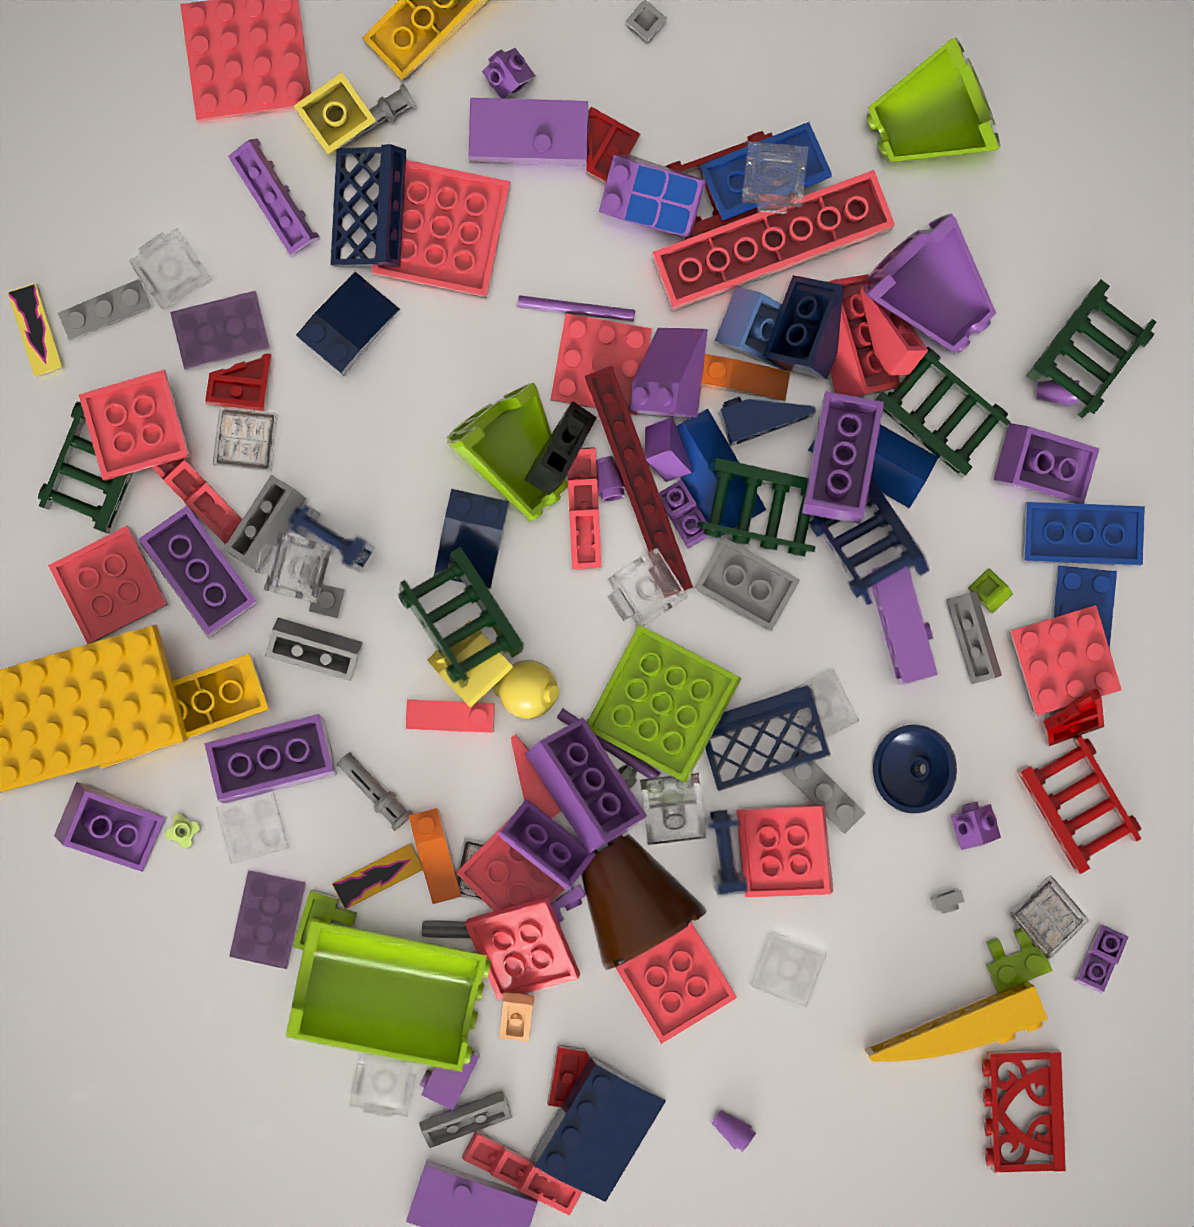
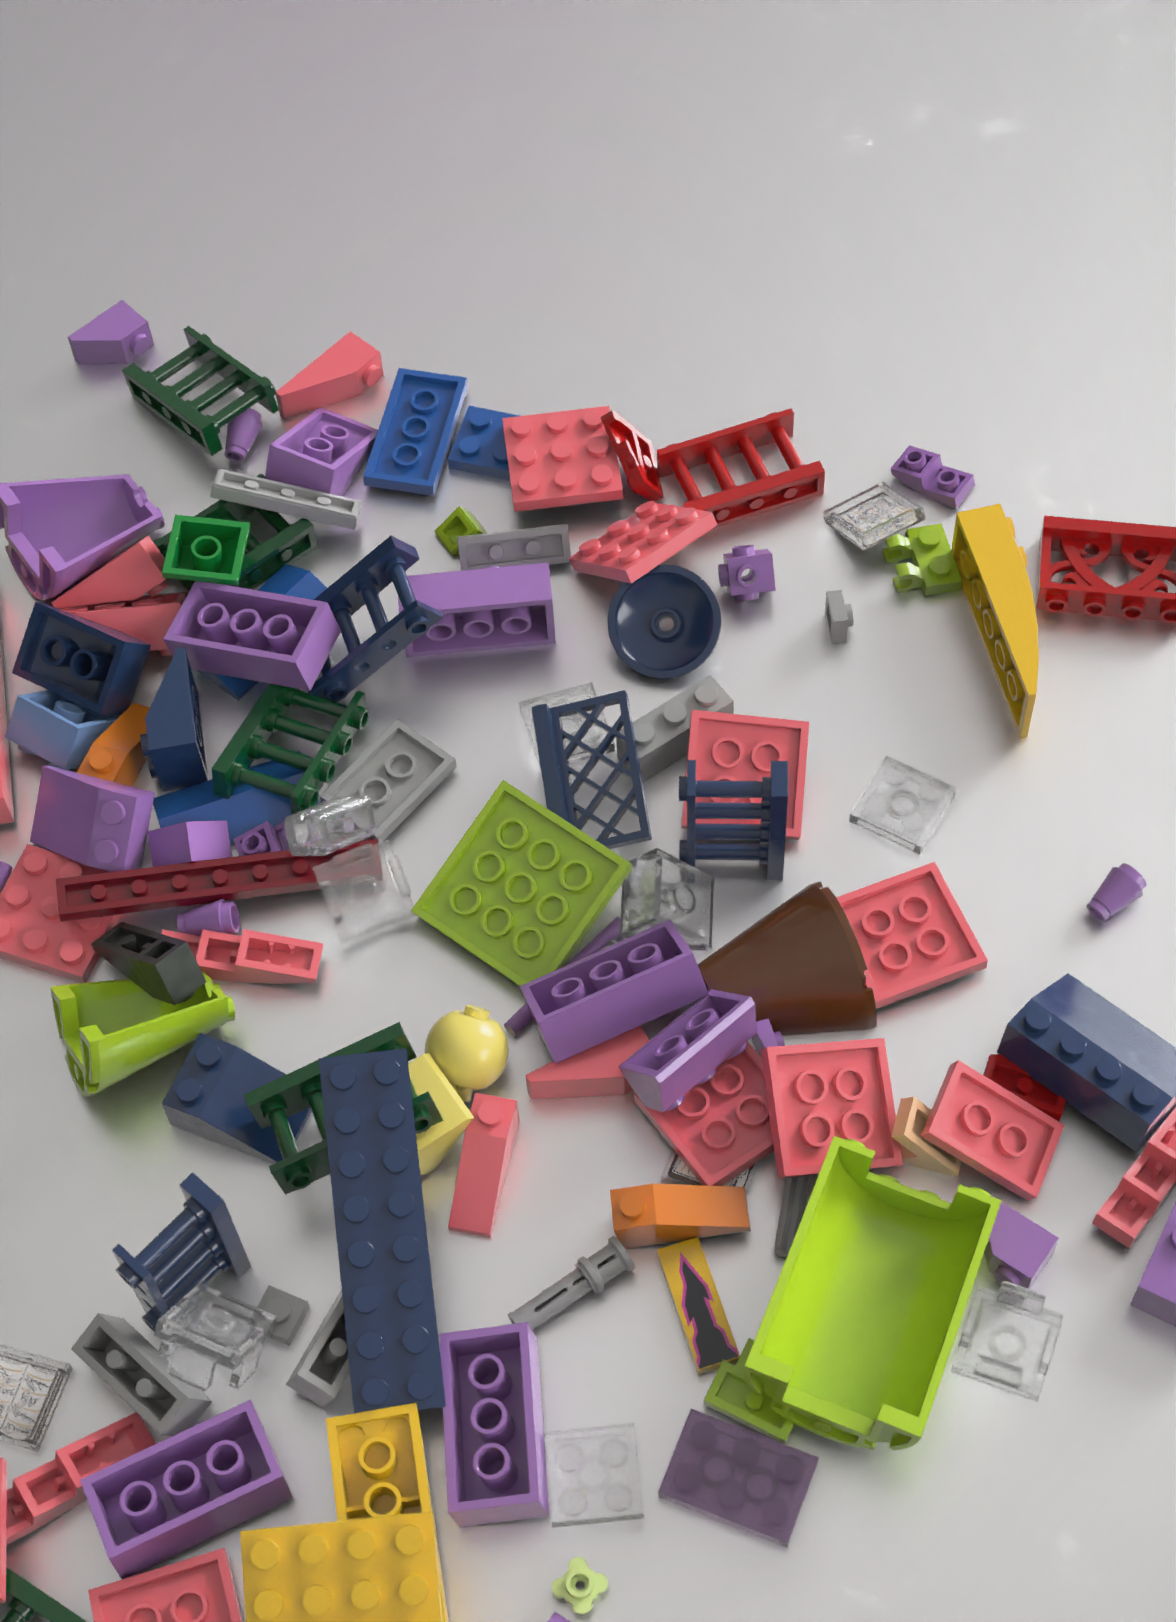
camera: 80 degrees left, 30 degrees down
light grey plate [419,1092,512,1148] -> none
none -> medium lavender slope [68,300,154,364]
none -> green slope [162,514,250,586]
none -> light grey tile [210,469,362,530]
none -> coral slope [276,331,384,419]
none -> clear brick [284,796,376,856]
none -> dark blue plate [319,1048,446,1413]
none -> coral plate [568,501,717,584]
none -> coral plate [921,1060,1064,1201]

